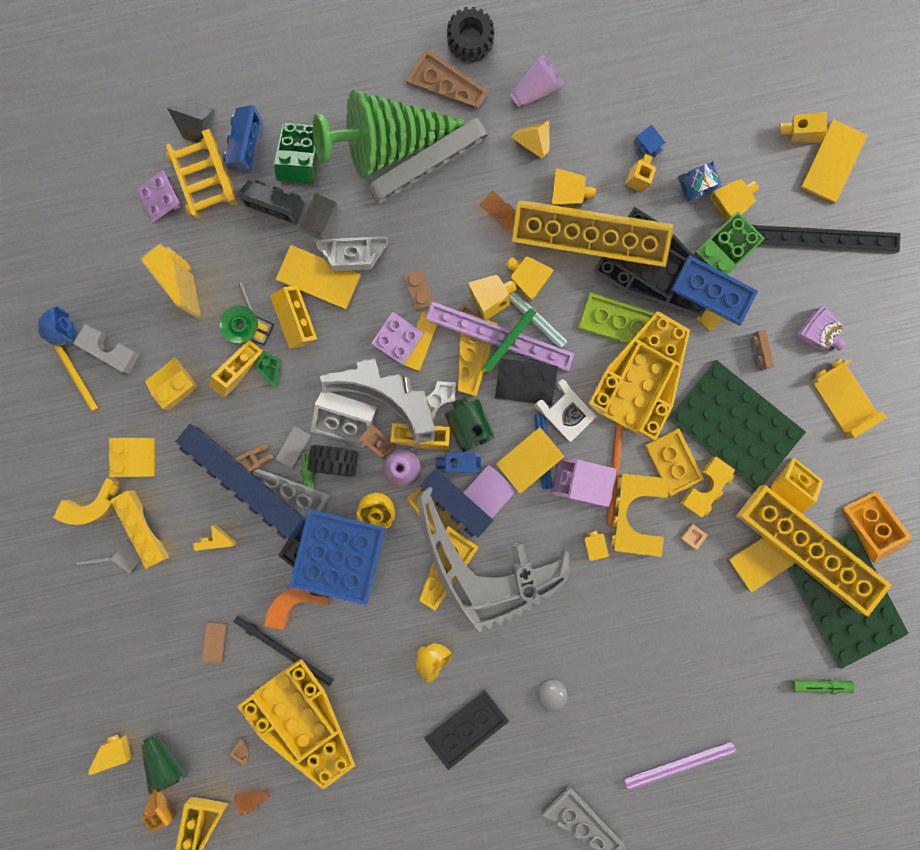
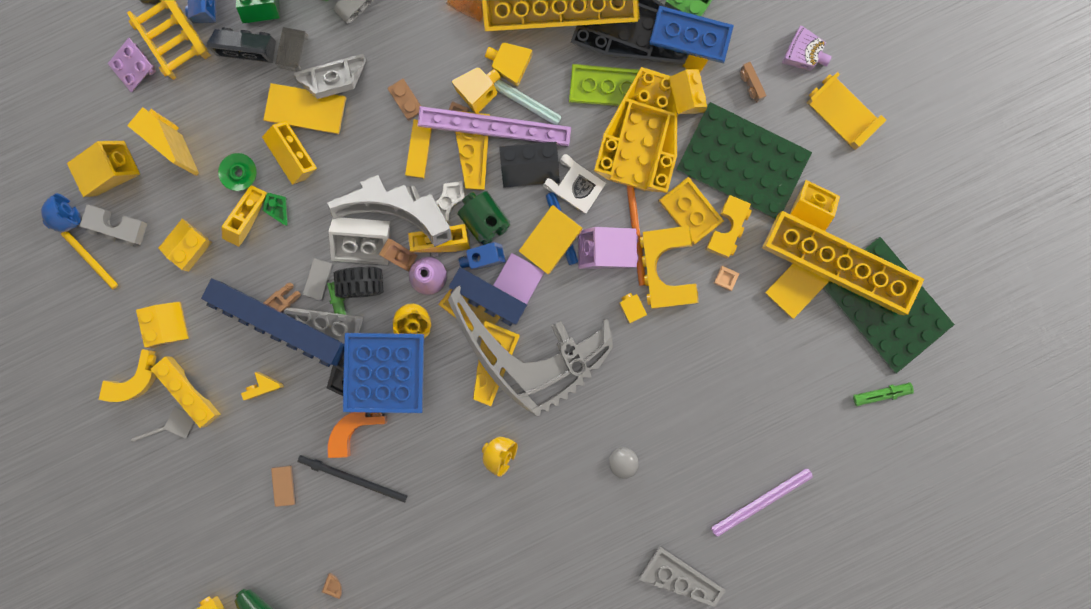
camera: 10 degrees left, 0 degrees up
yellow wedge [237,659,355,790] -> none
piece [239,282,274,346] -> none
lavender hinge [371,312,424,365] -> none
black tile [424,690,509,770] -> none
green tile [481,308,537,374] -> none
light orange slope [843,491,912,563] -> none
none -> yellow slope [67,141,140,197]
none -> yellow slope [669,69,707,114]

